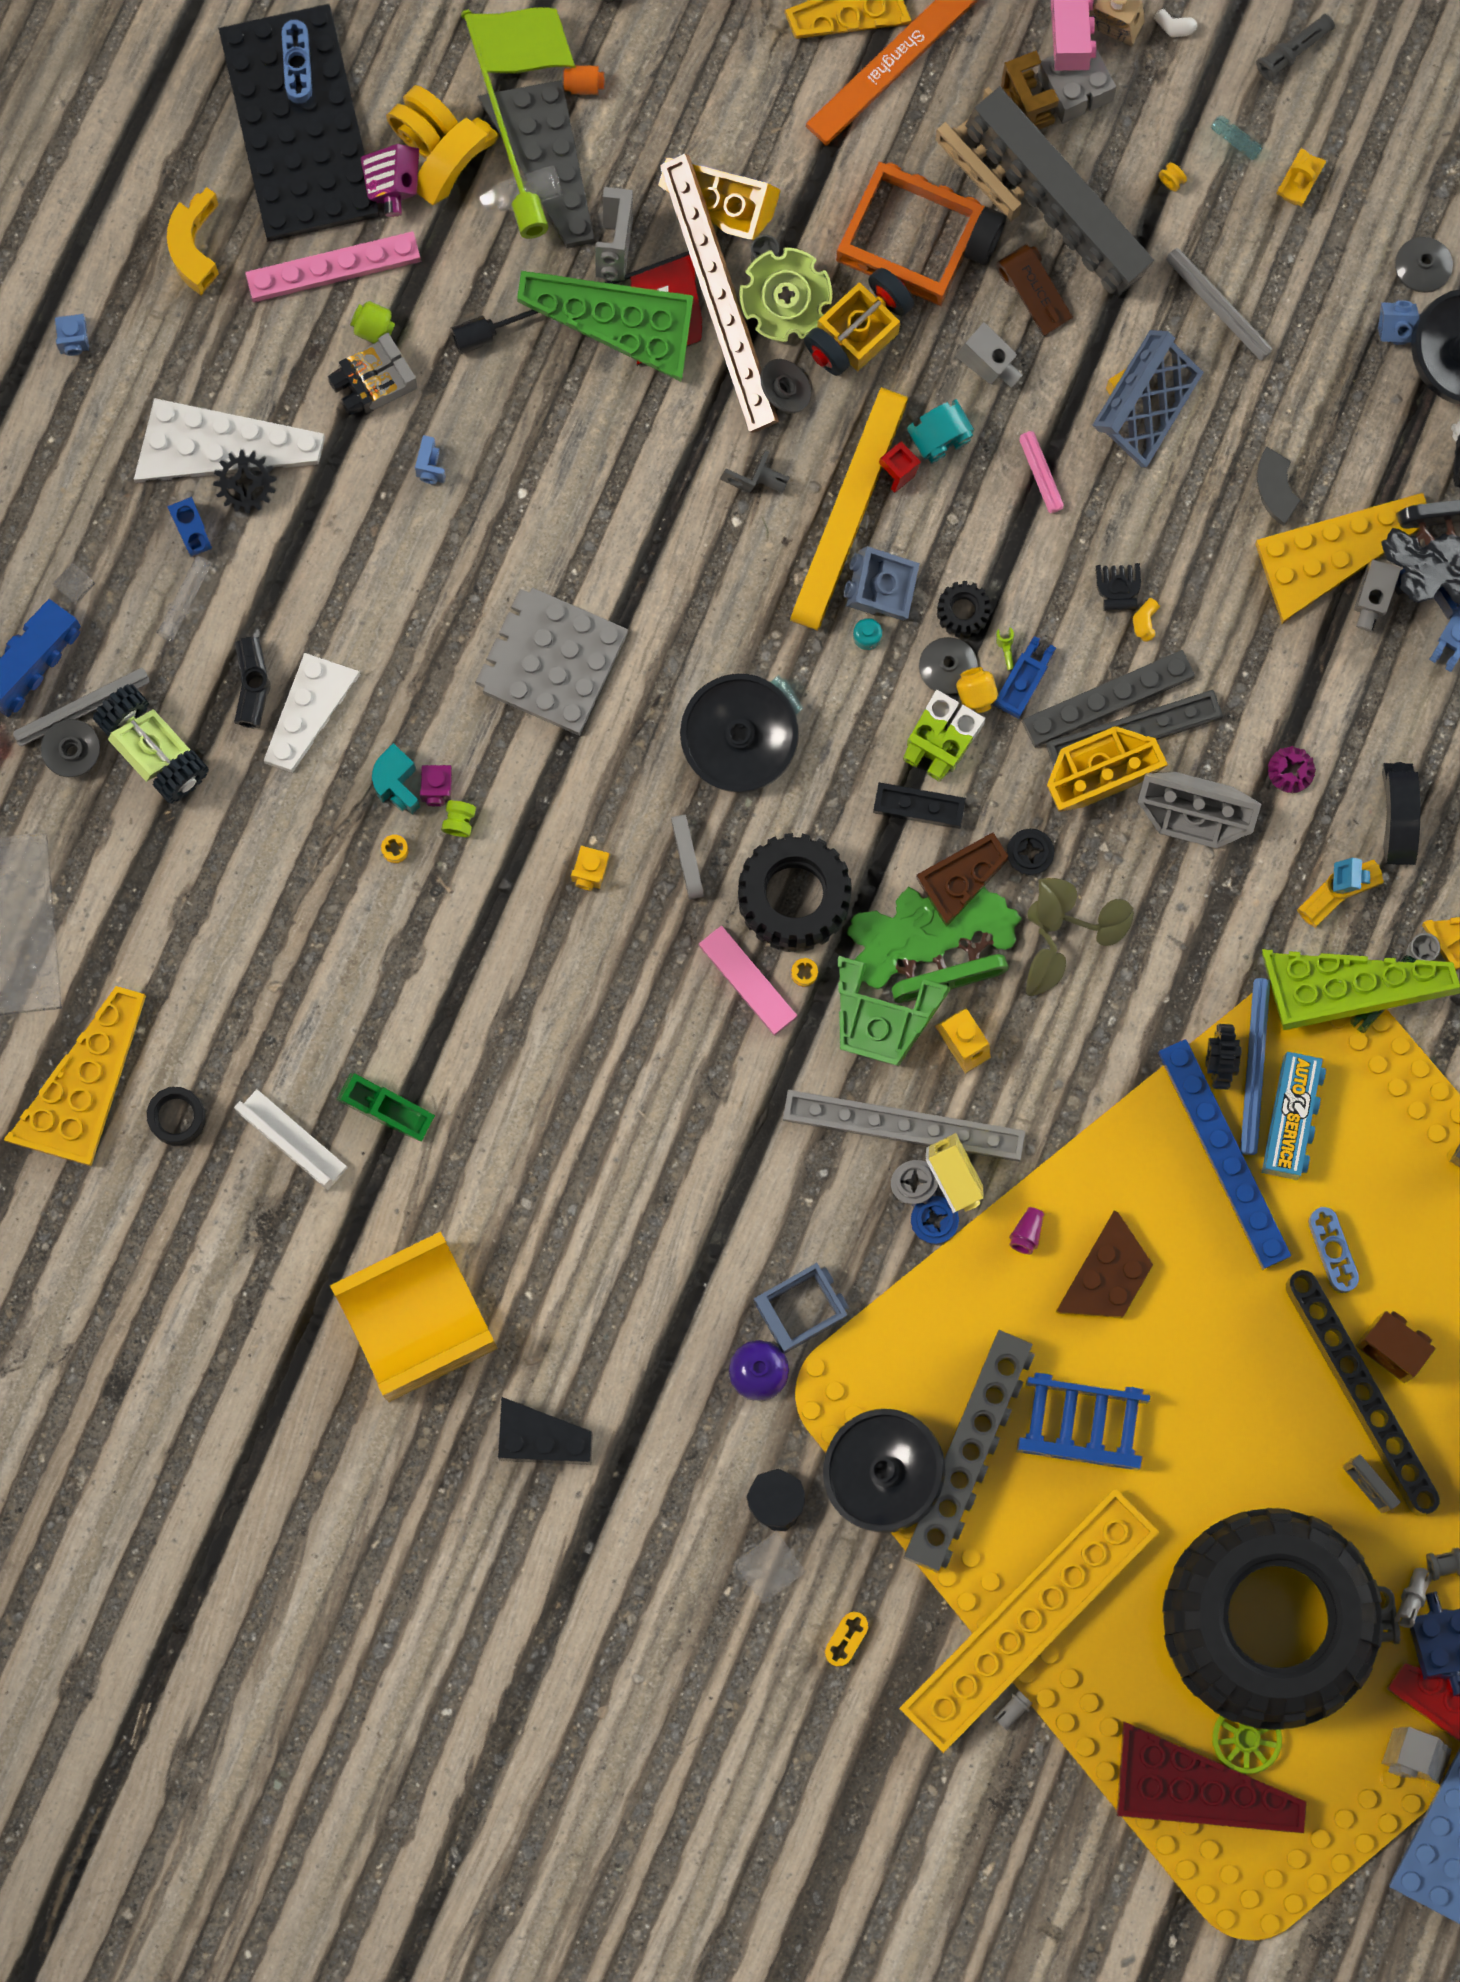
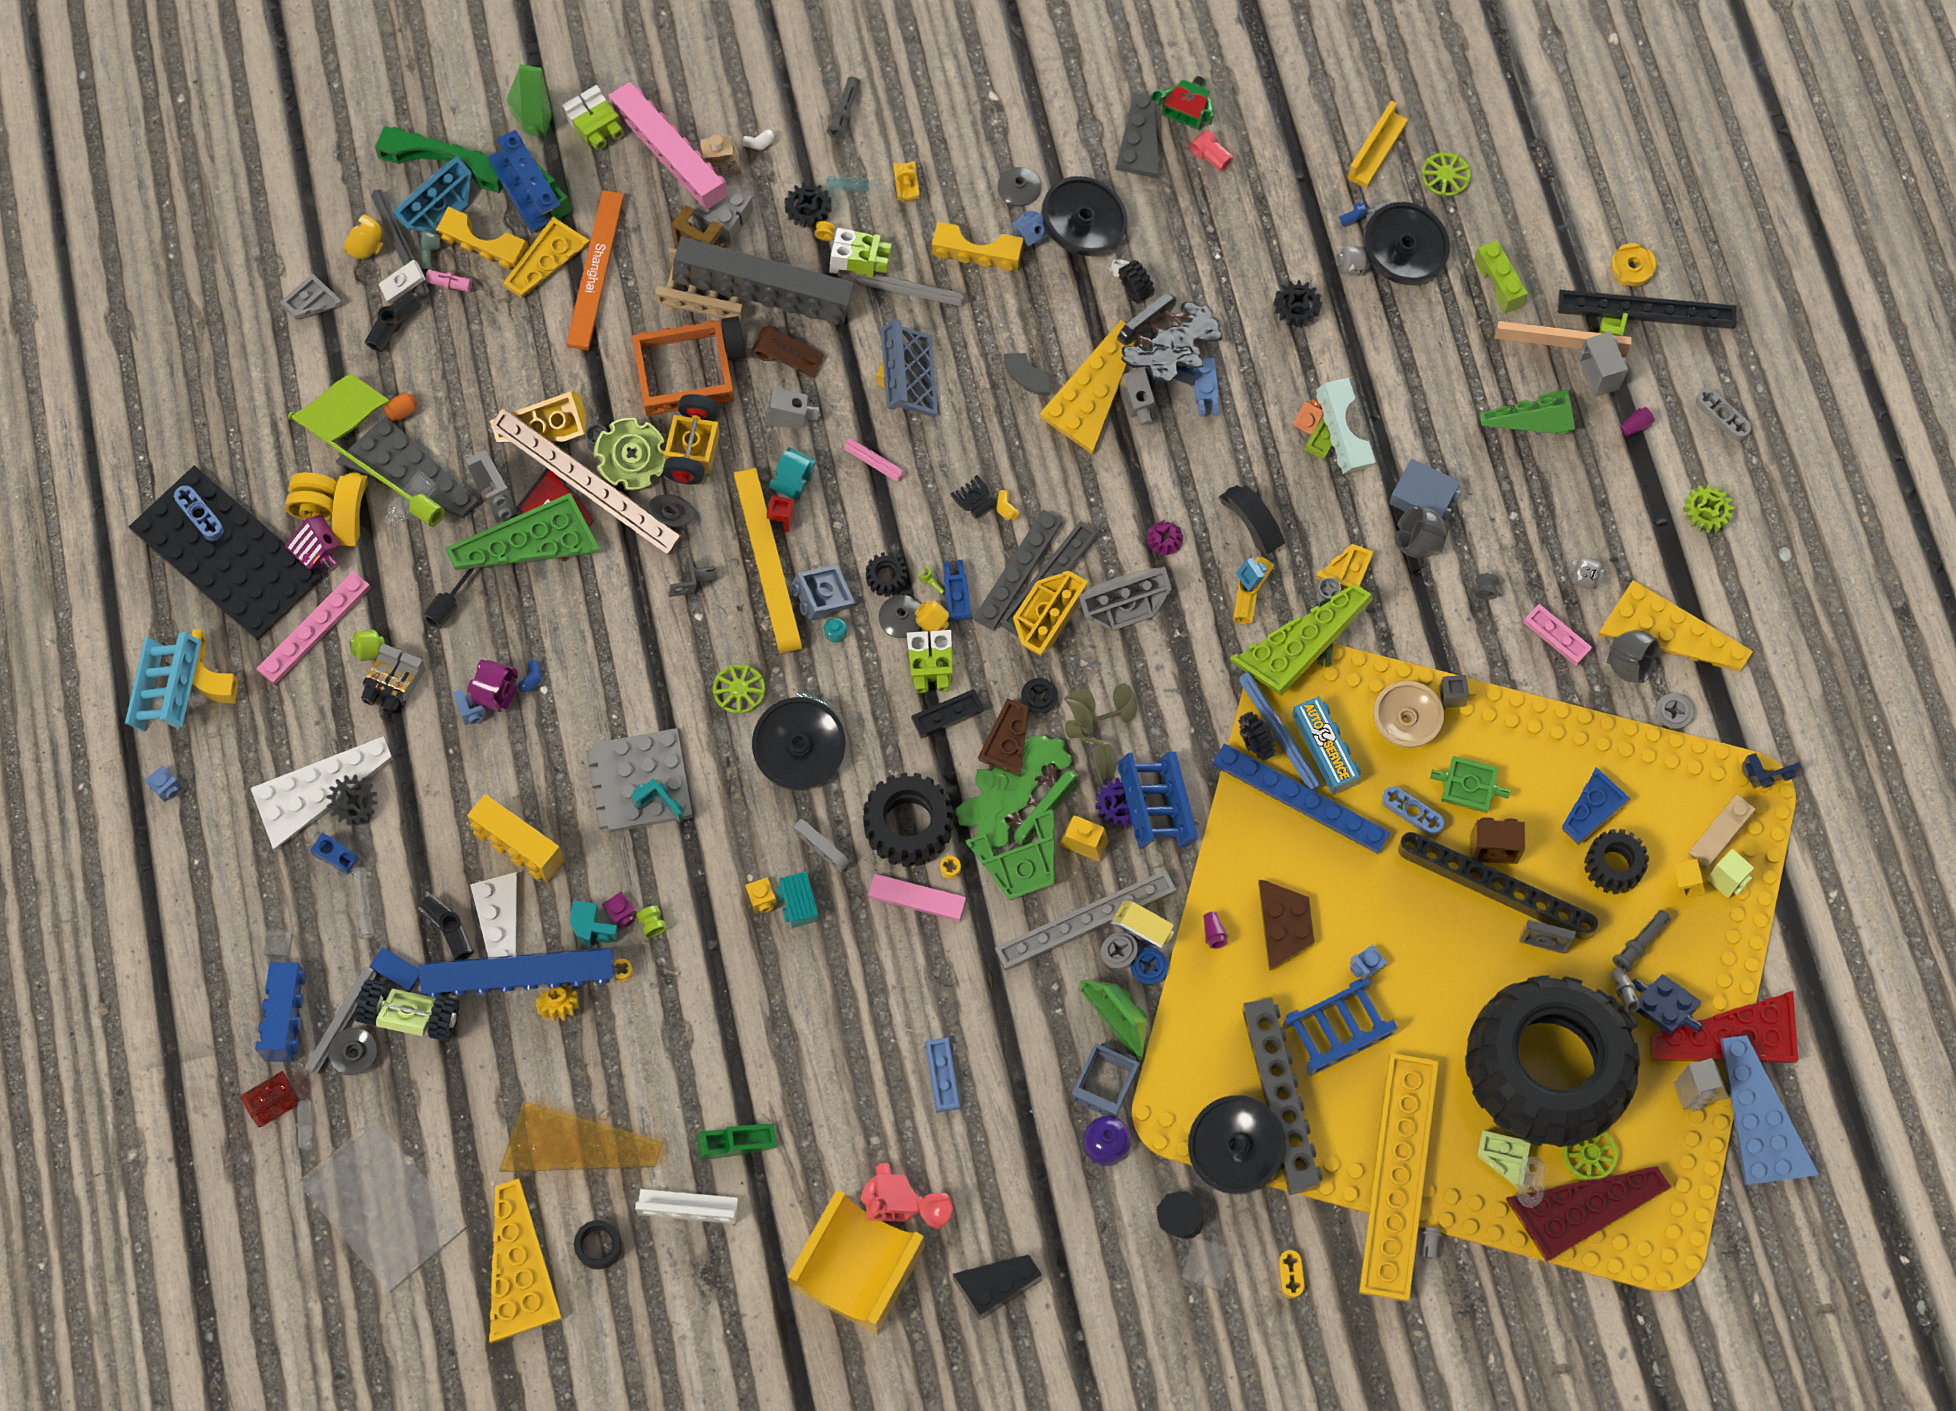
camera: 35 degrees left, 10 degrees down
none -> medium azure fence [125,632,202,731]
none -> blue tile [369,947,420,992]
none -> blue brick [419,947,616,997]
none -> magenta brick [467,659,518,712]
none -> yellow brick [467,794,565,883]
none -> clear yellow wing [499,1101,663,1172]
none -> blue arm [518,660,541,693]
none -> yellow gear [535,985,579,1022]
none -> teal bracket [631,778,684,822]
none -> lime wheel [713,664,765,714]
none -> teal brick [776,871,819,928]
none -> black gear [785,182,832,228]
none -> lime hips [829,228,892,278]
none -> coral torso [860,1163,953,1230]
none -> medium blue tile [925,1037,960,1113]
none -> yellow arch [932,222,1023,271]
none -> bright green wedge [1079,979,1147,1062]
none -> dark purple gear [1095,777,1146,829]
none -> blue fence [1117,752,1198,849]
none -> medium blue bracket [1349,944,1387,981]
none -> tan dish [1373,681,1444,748]
none -> bright green plate [1430,756,1510,813]
none -> yellowish green wing [1477,1131,1531,1189]
none -> clear plate [1517,1157,1545,1207]

